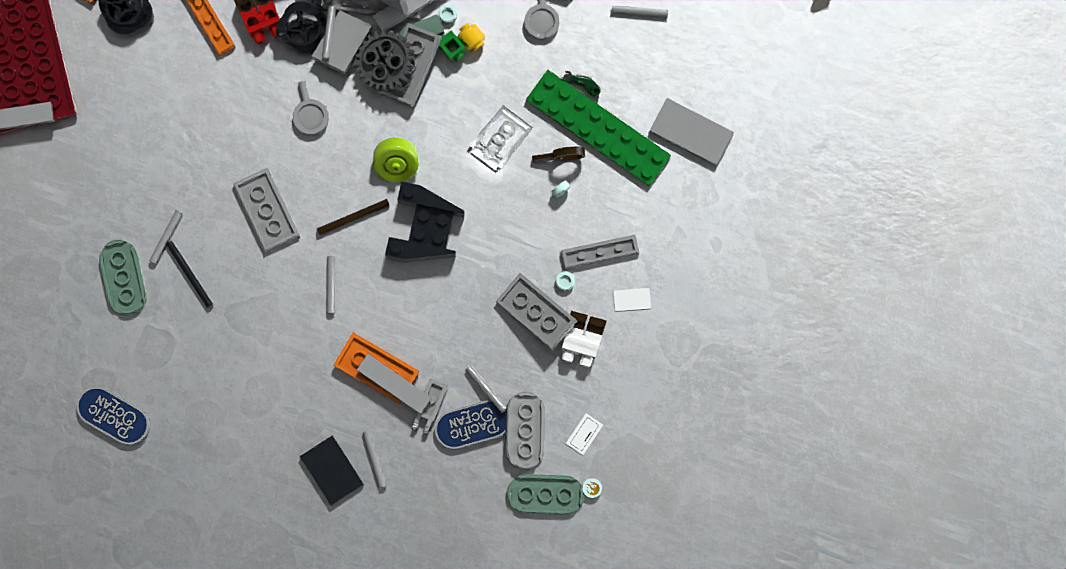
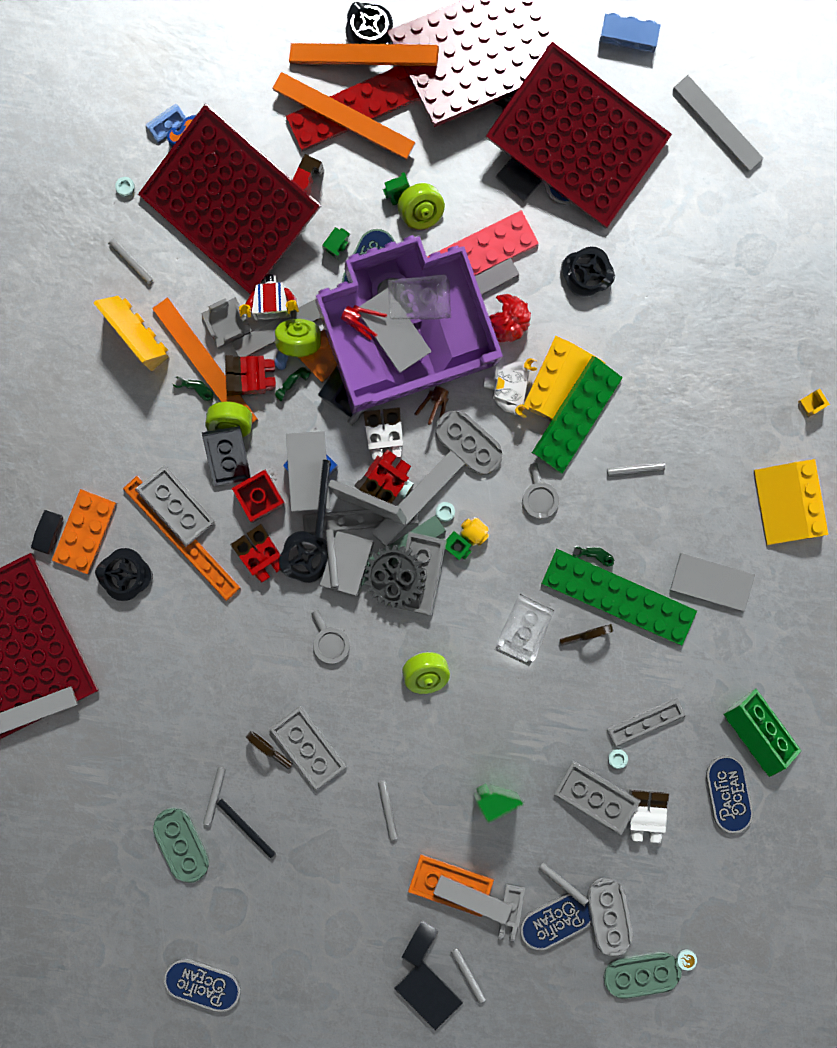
camera: 10 degrees left, 5 degrees up
dark brown bar [317,199,390,235] -> none
black wedge [385,181,465,263] -> none
light aqua tile [551,181,570,198] -> none
white sticker [566,413,603,455] -> none
white sticker [613,288,651,311] -> none
none -> dark brown piece [246,731,293,769]
none -> black slope [402,921,438,968]
none -> green slope [474,783,523,823]
none -> tile [706,755,753,833]
none -> green slope [723,688,802,777]
none -> yellow slope [754,459,828,545]

